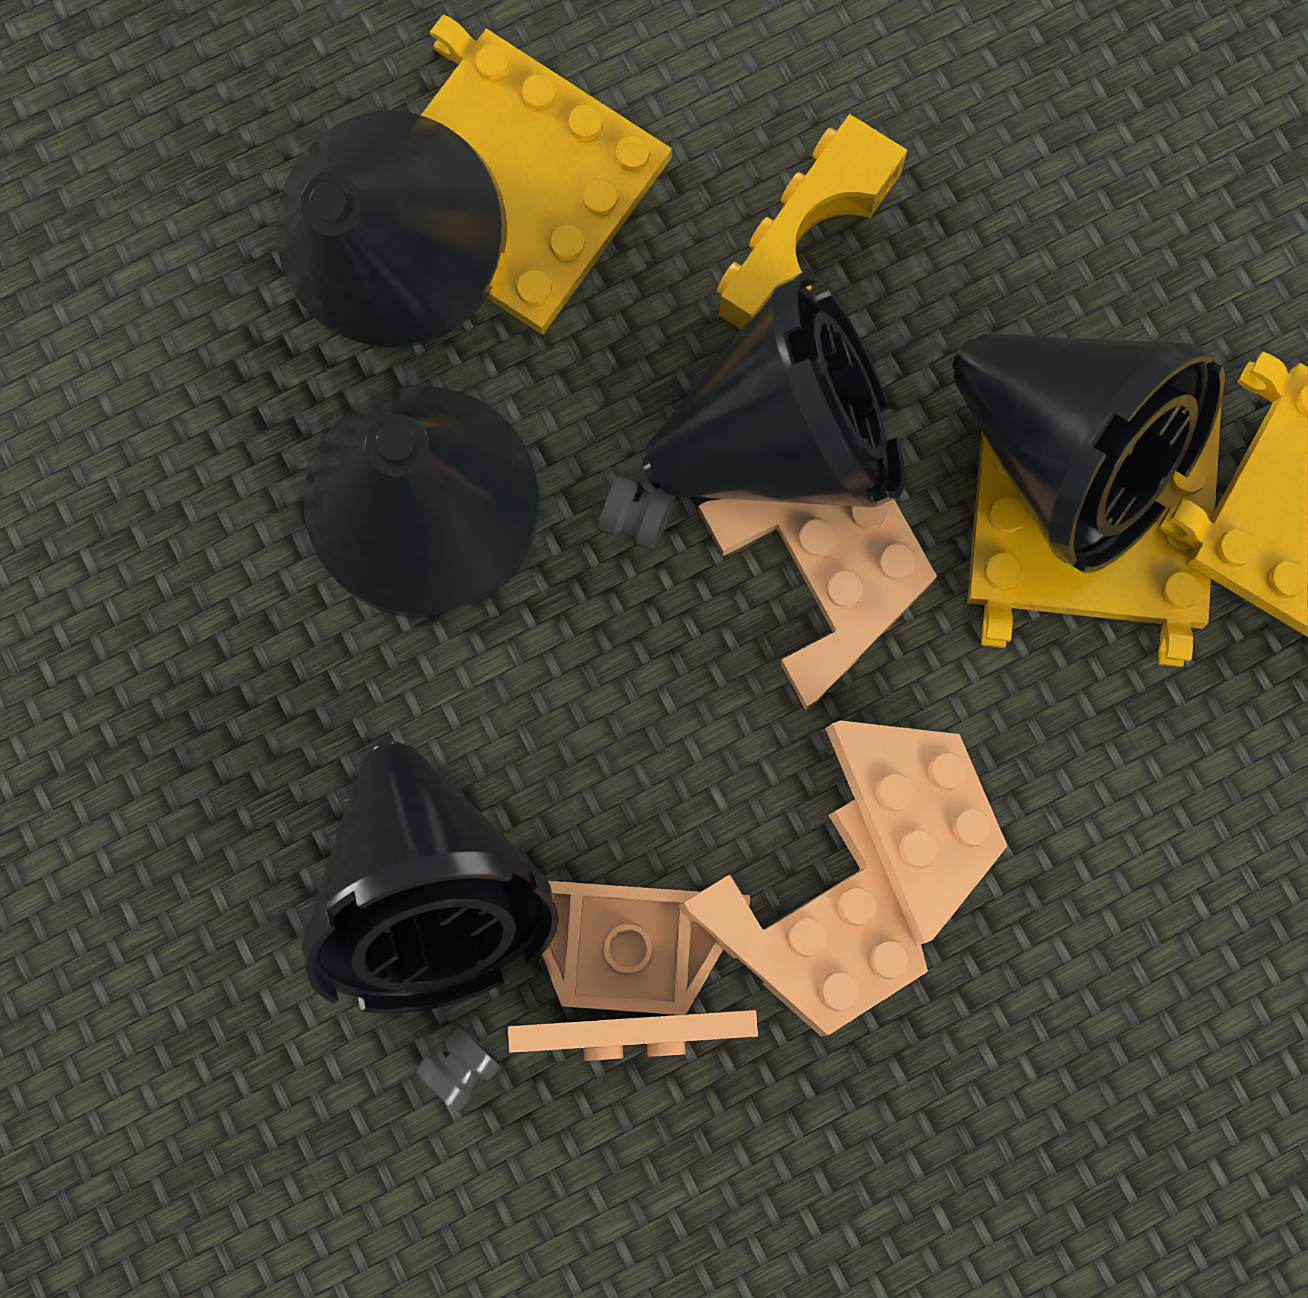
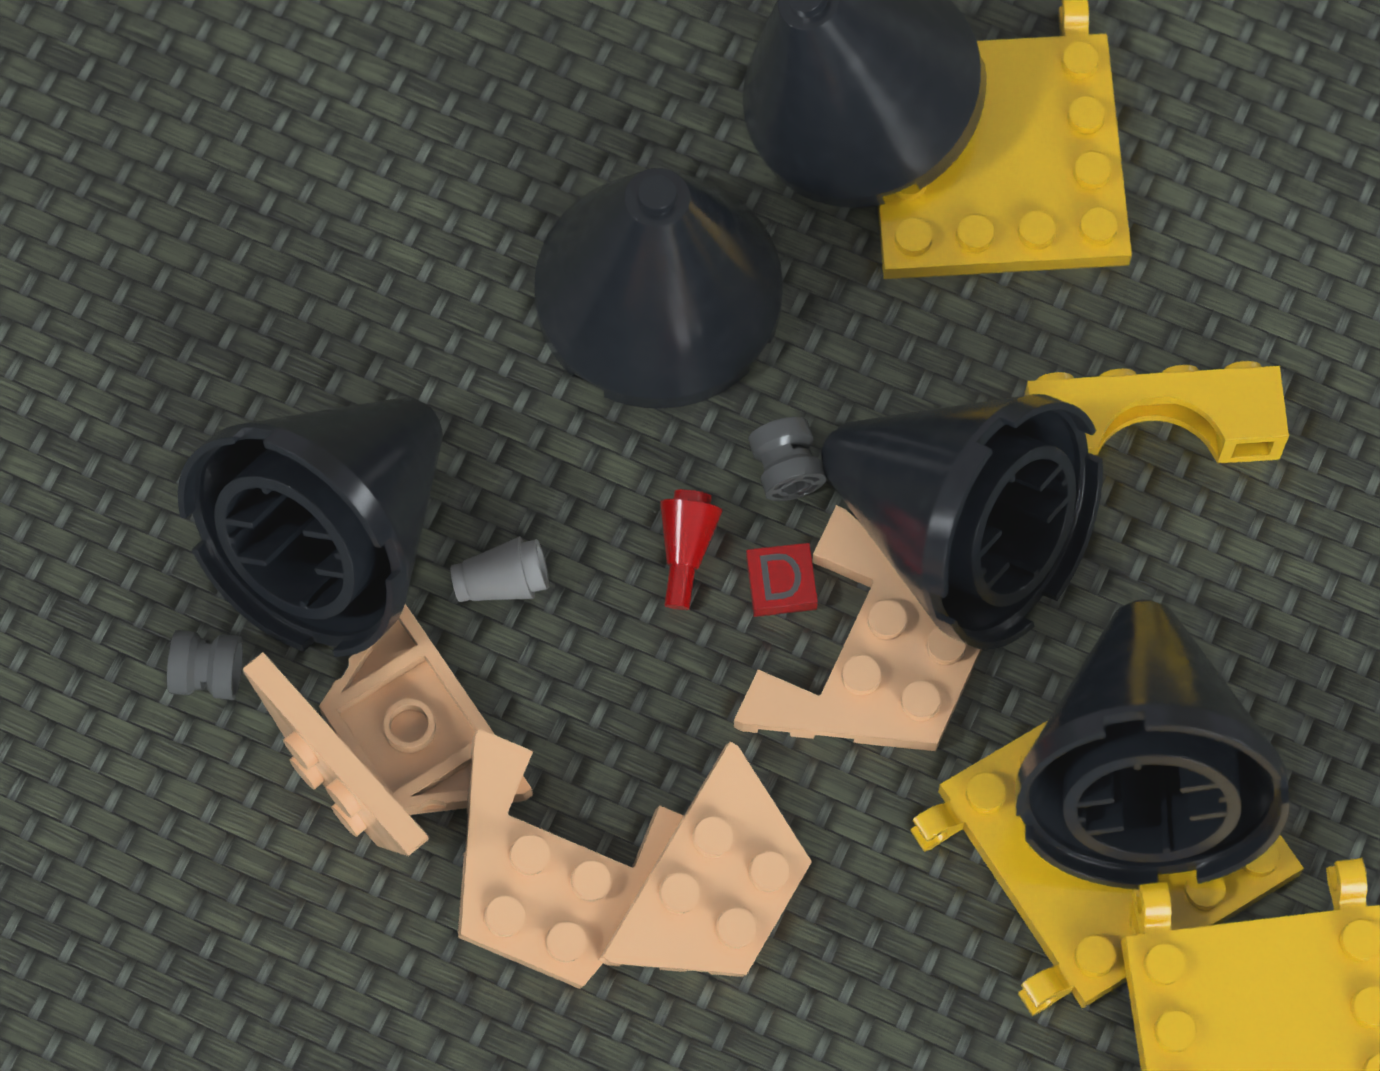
camera: 50 degrees right, 10 degrees down
none -> light grey cone [451,536,549,602]
none -> red cone [660,489,723,610]
none -> red tile [746,543,818,617]

